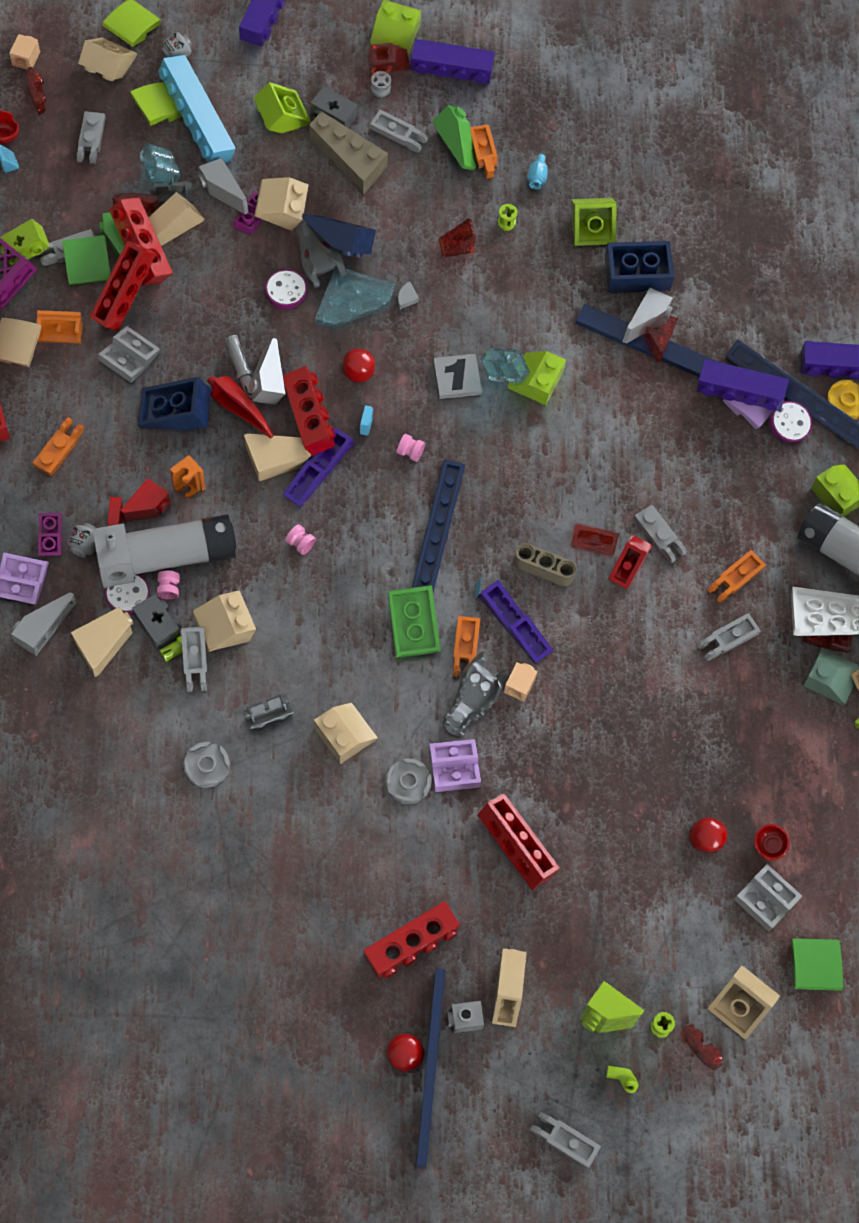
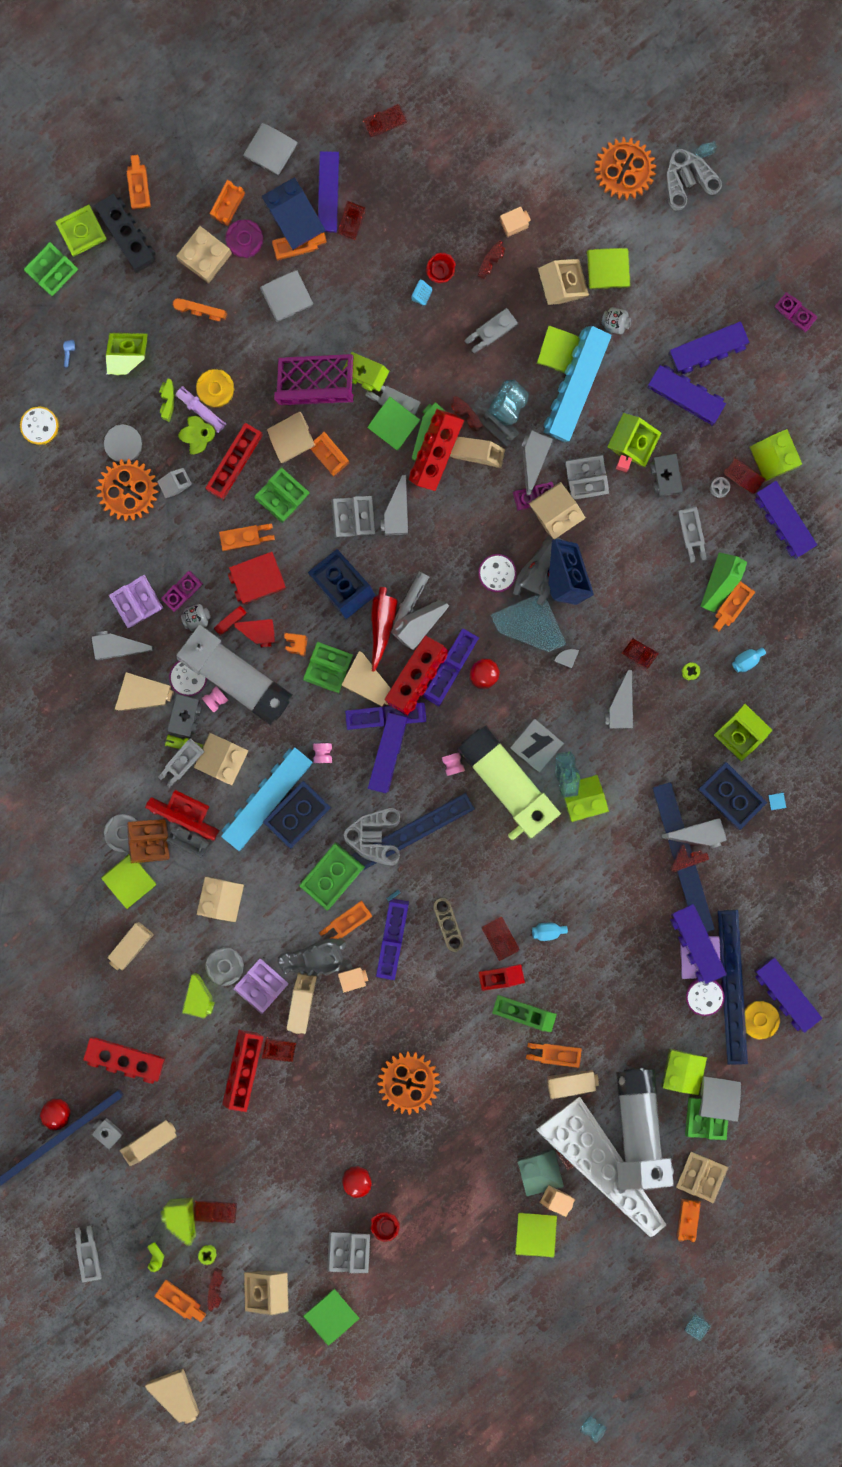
camera: 55 degrees right, 20 degrees up
red brick [89,240,156,330] -> none
dark tan wedge [309,111,388,195] -> none
medium azure tile [360,405,373,435] -> none
light grey hinge [634,505,687,563] -> none
light grey hinge [697,613,761,661] -> none
none -> lime slope [101,854,157,909]
none -> tan slope [108,922,154,970]
none -> dark orange slope [127,819,170,863]
none -> red bracket [145,790,220,841]
none -> tan slope [145,1369,199,1423]
none -> orange hinge [155,1280,206,1322]
none -> lime slope [182,973,215,1018]
none -> clear red slope [194,1201,237,1223]
none -> medium azure brick [221,748,313,851]
none -> red brick [227,552,286,605]
none -> bright green slope [254,467,309,523]
none -> clear red slope [262,1037,296,1062]
none -> dark blue brick [263,781,331,849]
none -> tan slope [287,972,317,1034]
none -> bright green slope [303,642,353,693]
none -> light grey connector [344,808,400,866]
none -> dark purple slope [368,712,408,794]
none -> orange gear [378,1051,440,1115]
none -> light grey slope [381,475,408,536]
none -> dark purple slope [423,628,479,706]
none -> yellowish green piece [457,725,561,840]
none -> bright green slope [492,995,557,1032]
none -> medium azure plant [532,922,568,941]
none -> tan slope [547,1070,599,1099]
none -> light grey slope [565,454,609,500]
none -> light grey slope [605,670,633,729]
none -> coral piece [616,455,632,473]
none -> dark purple brick [647,365,726,426]
none -> medium azure sticker [769,793,786,810]

